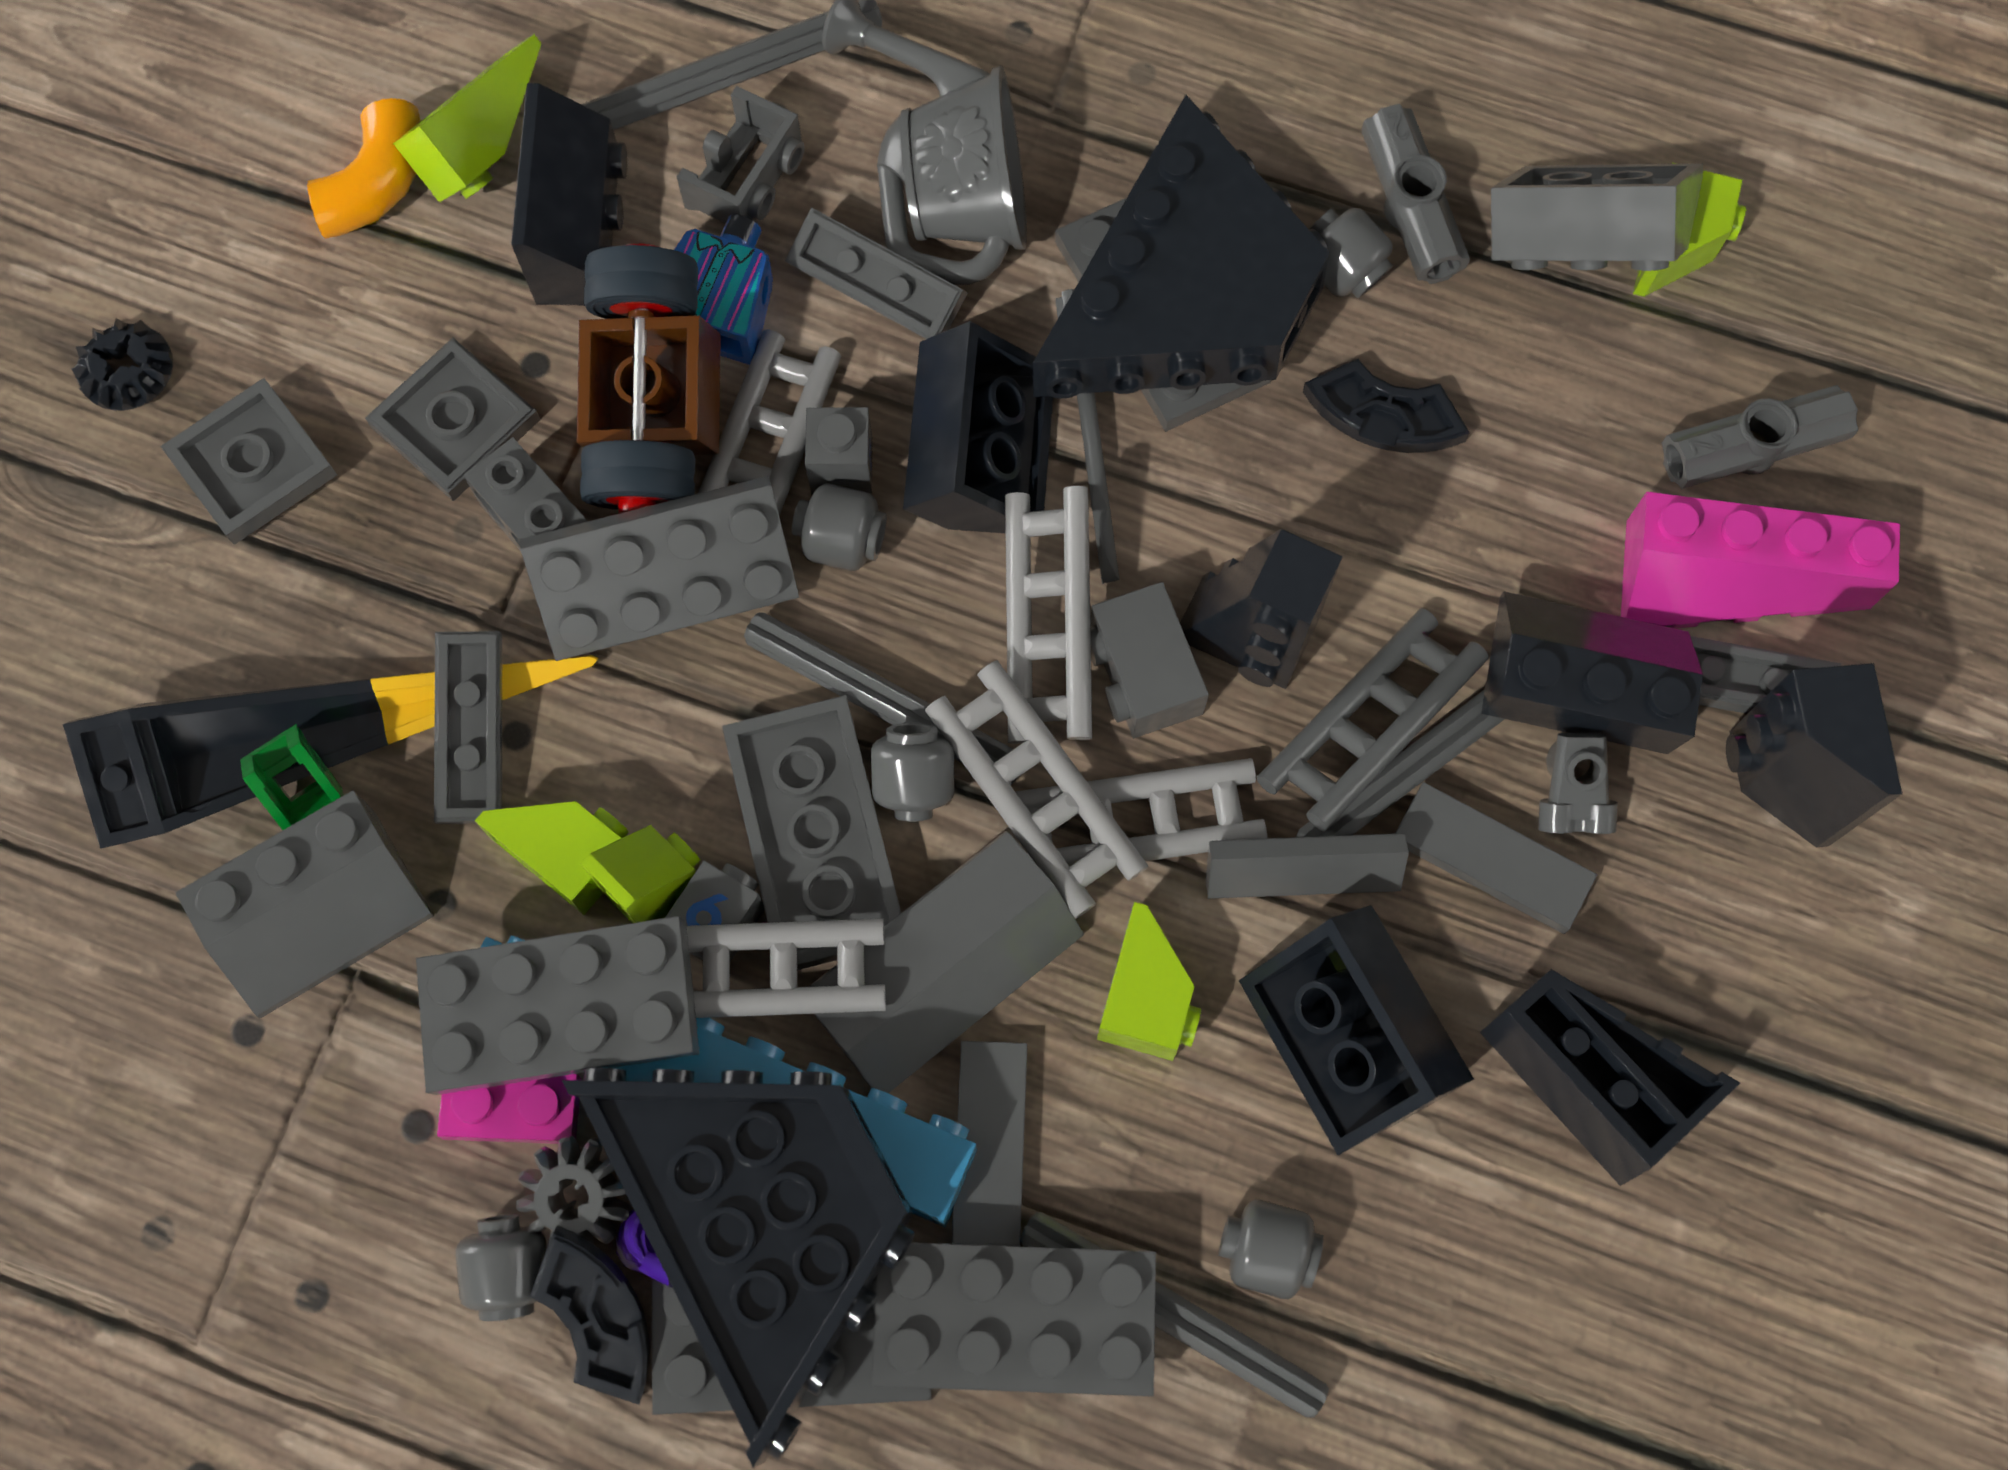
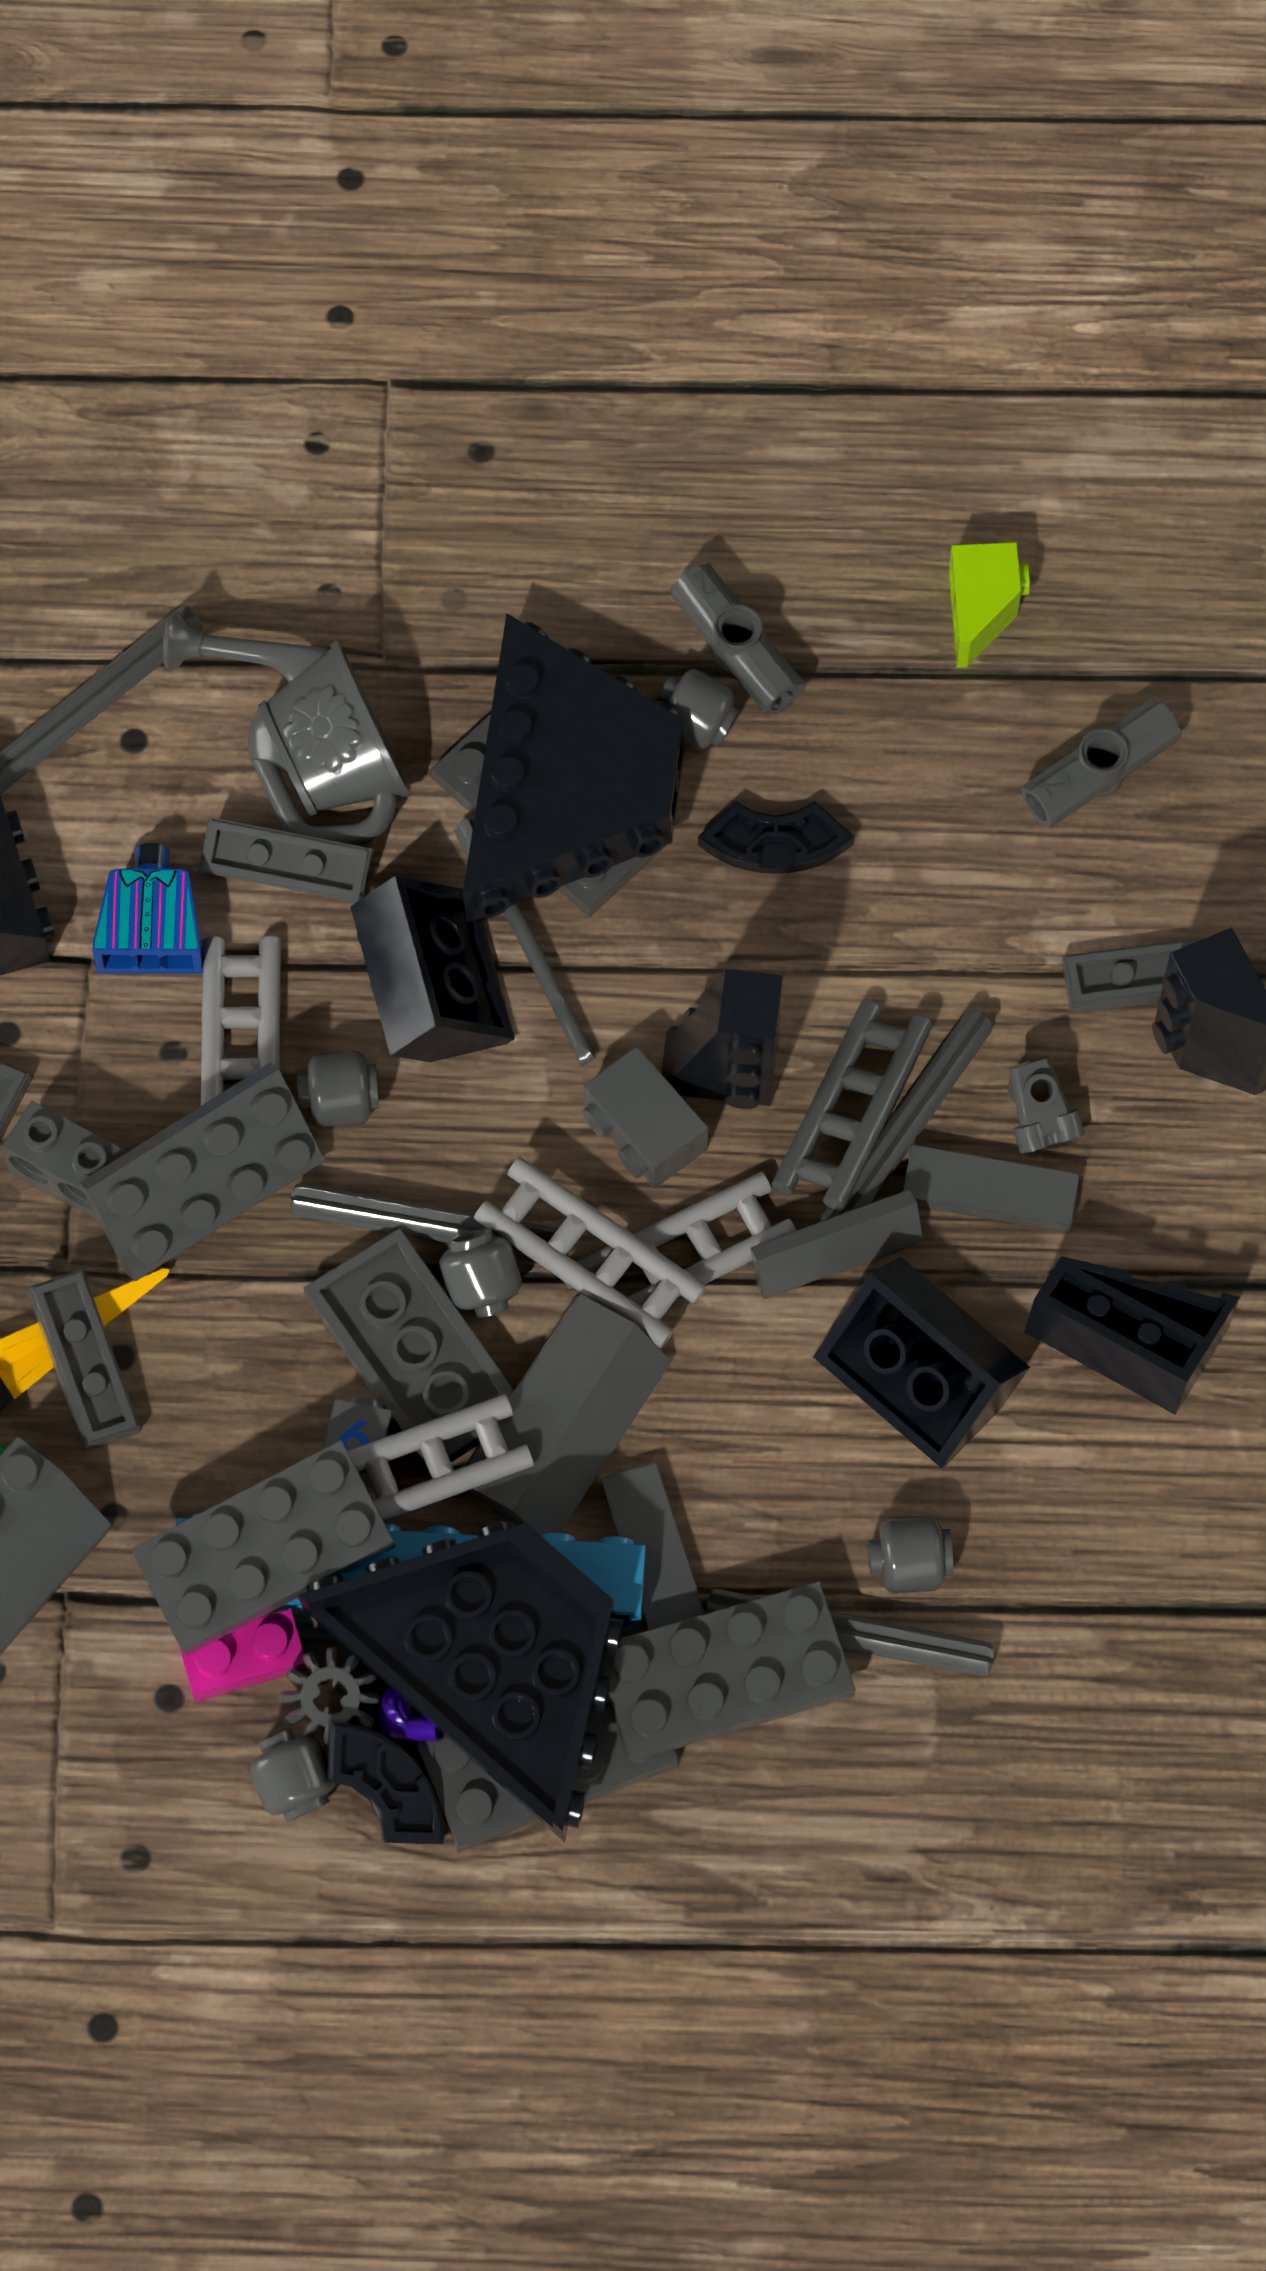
camera: 20 degrees left, 5 degrees down
lime slope [475,801,629,915] -> none
brick [577,243,721,514] -> none
lime slope [580,825,700,923] -> none
dark grey window [676,86,805,224] -> none
dark grey brick [805,407,873,495] -> none
light grey bar [1005,486,1092,744] -> none
lime slope [1097,902,1202,1061] -> none
black slope [1481,591,1703,754] -> none
dark grey slope [1491,163,1703,271] -> none
dark pink wedge [1621,492,1900,629] -> none

